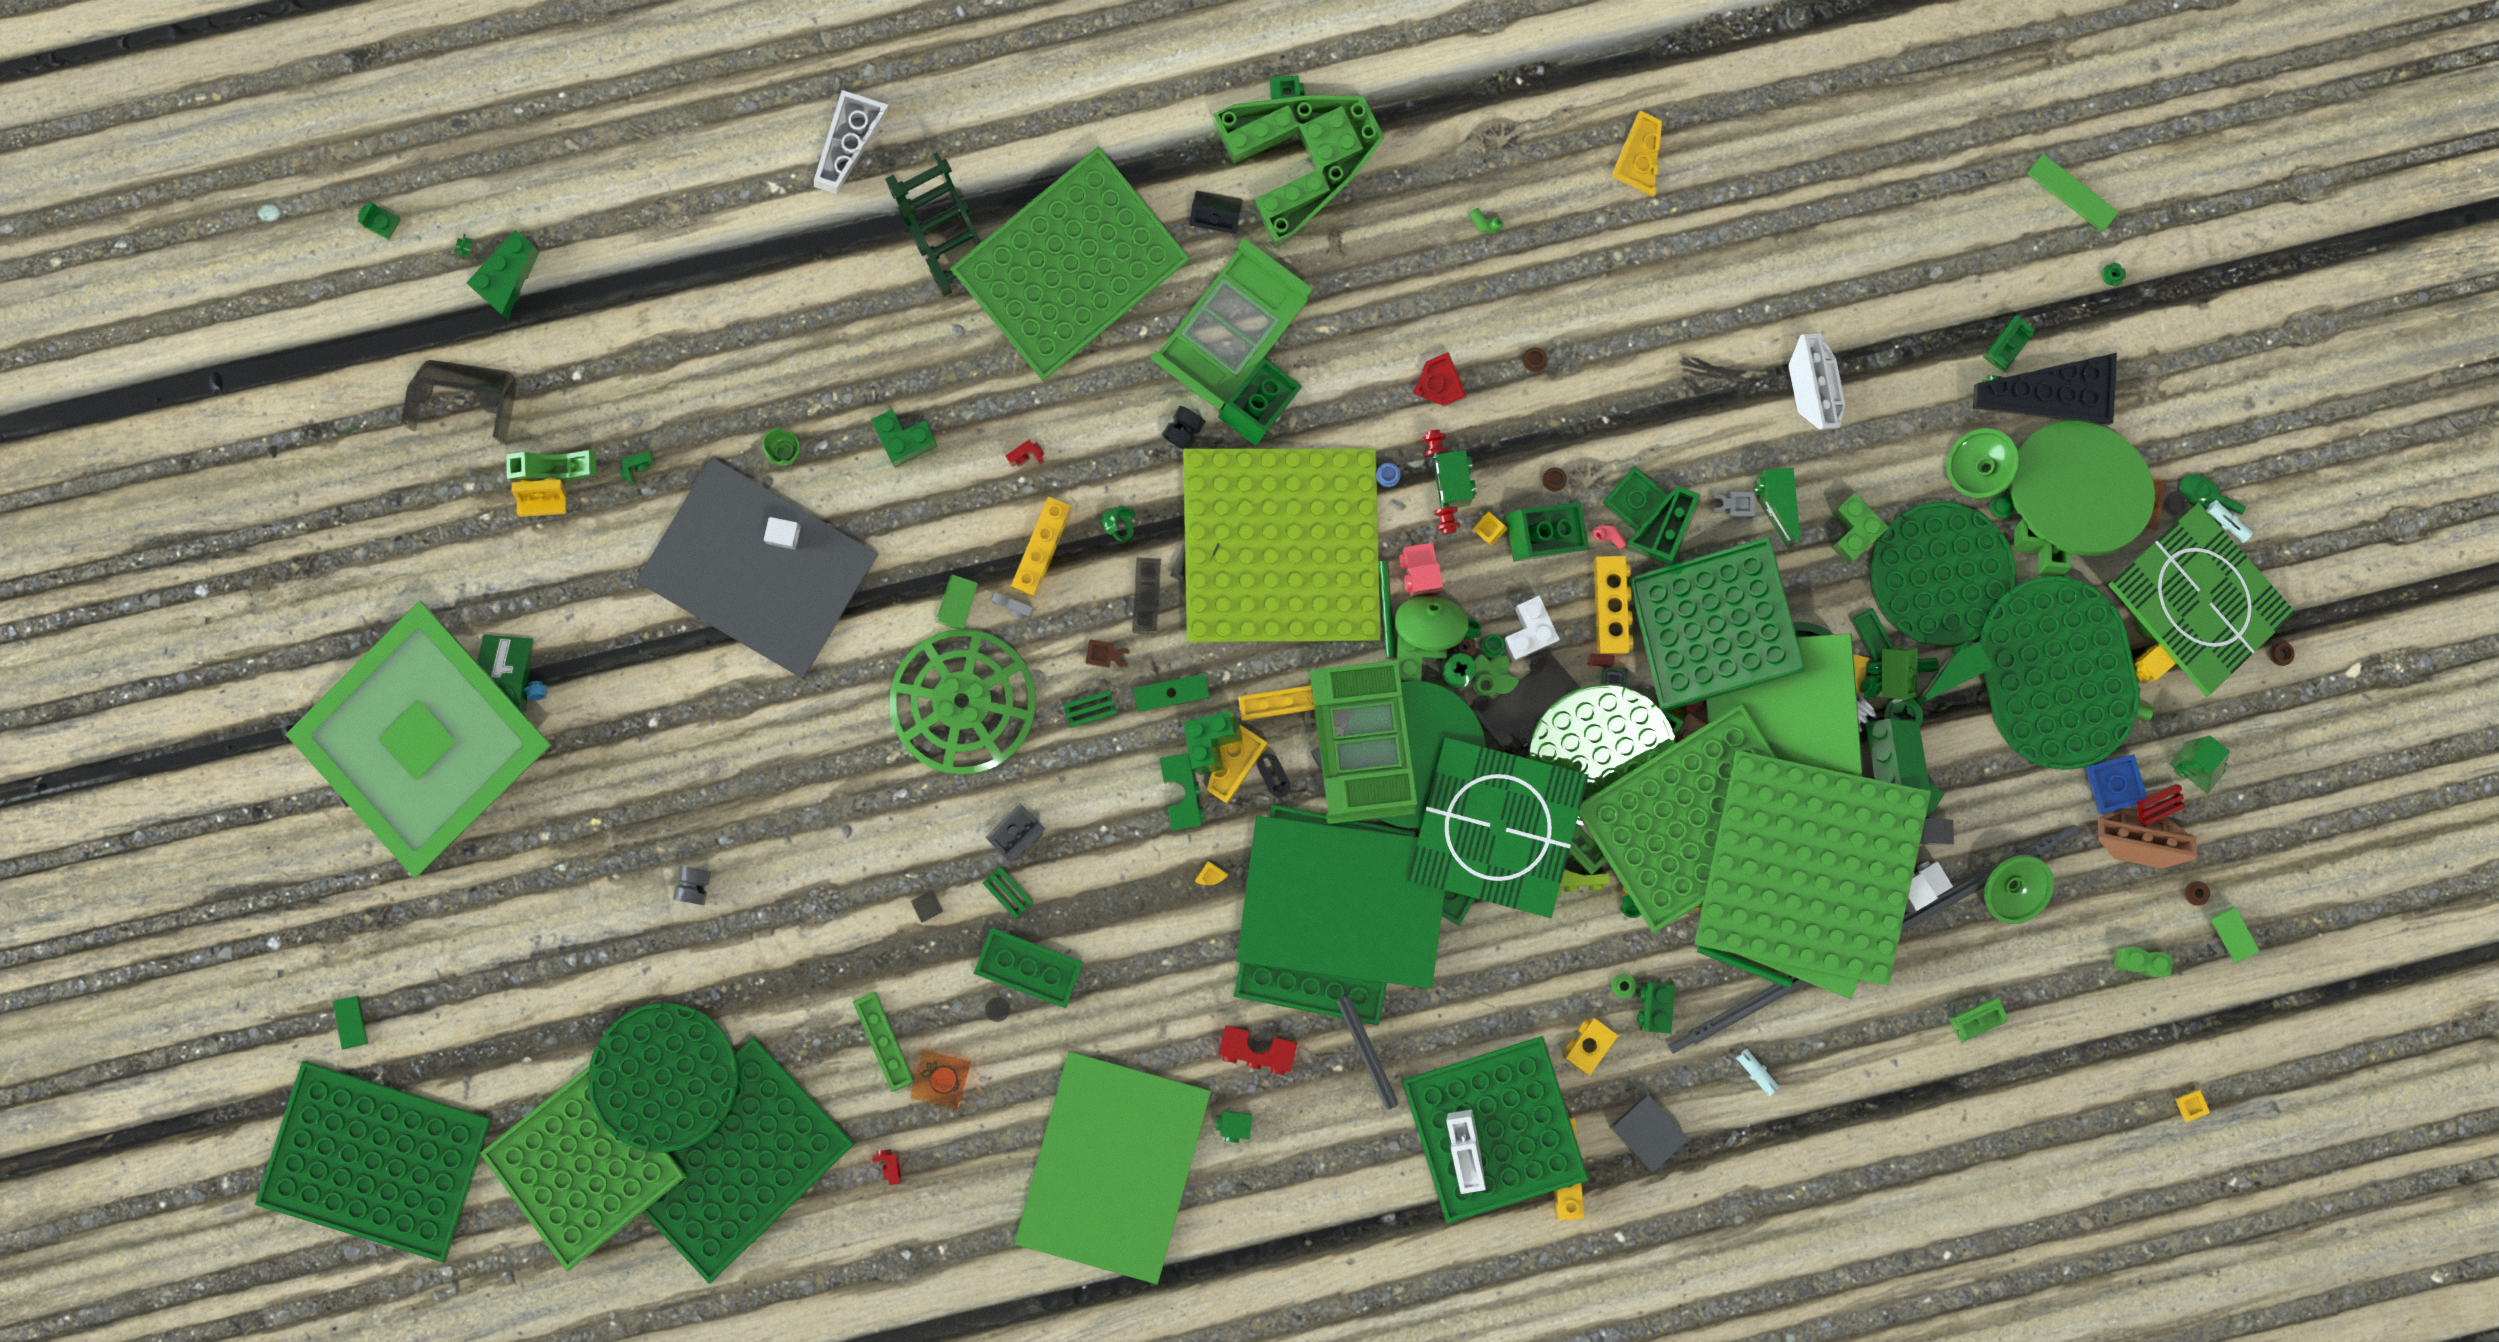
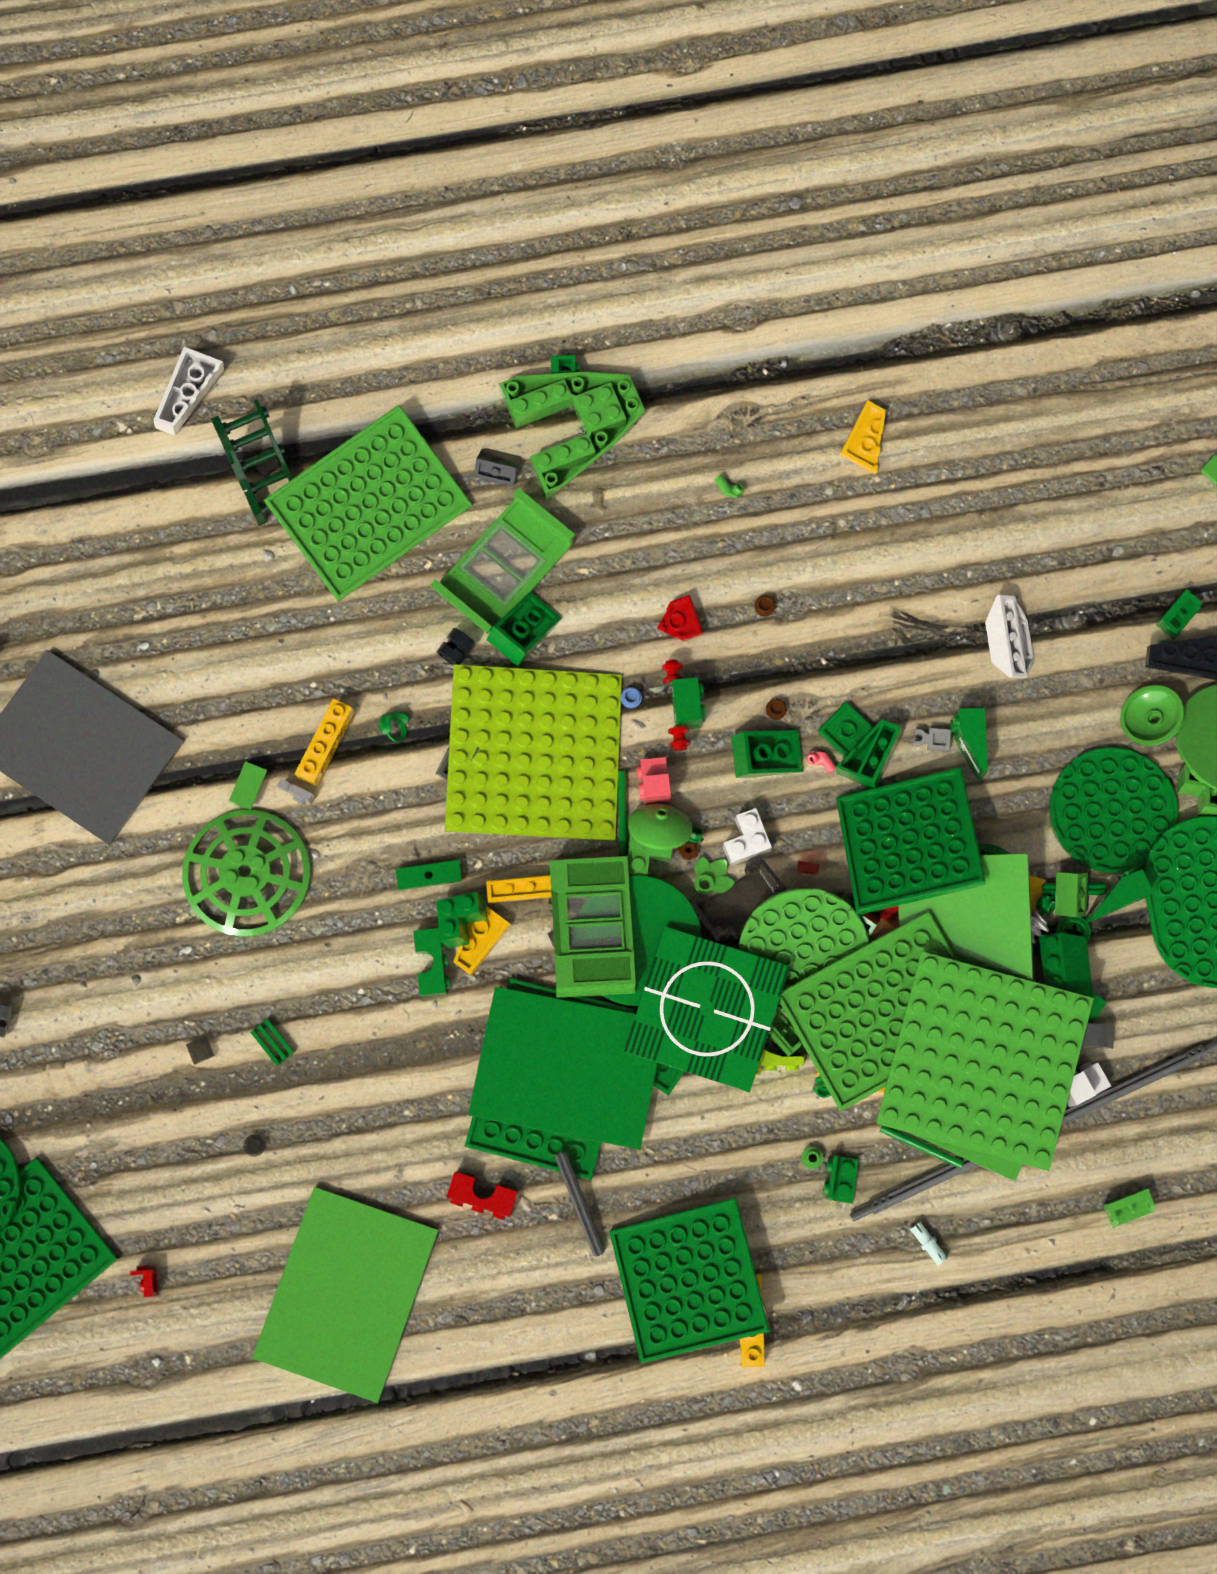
camera: 10 degrees right, 5 degrees down
bright green hair [762,427,800,466] -> none
white panel [764,517,801,550] -> none
bright green tile [853,992,915,1092] -> none
green brick [871,409,938,468] -> none
clear orange tile [910,1049,971,1110] -> none
green plate [973,928,1084,1009] -> none
dark grey bracket [985,803,1045,863] -> none
red bracket [1006,440,1045,467] -> none
green tile [1063,691,1117,729] -> none
reddish brown plate [1085,639,1130,668] -> none
clear smoke arch [1132,557,1162,635] -> none
yellow tile [1195,861,1229,886] -> none
green brick [1216,1111,1252,1143] -> none
black beam [1257,753,1290,798] -> none
green piece [1442,653,1476,689] -> none
white slope [1446,1110,1486,1194] -> none
yellow plate [1472,511,1508,547] -> none
green plate [1481,634,1506,658] -> none
yellow brick [1563,1018,1619,1076] -> none
yellow brick [1594,556,1633,656] -> none
tile [1601,666,1627,687] -> none
dark grey brick [1610,1094,1689,1173] -> none
bright green brick [1832,493,1889,565] -> none
green tile [1850,608,1894,662] -> none
bright green dish [1984,855,2054,924] -> none
green plate [1989,494,2014,519] -> none

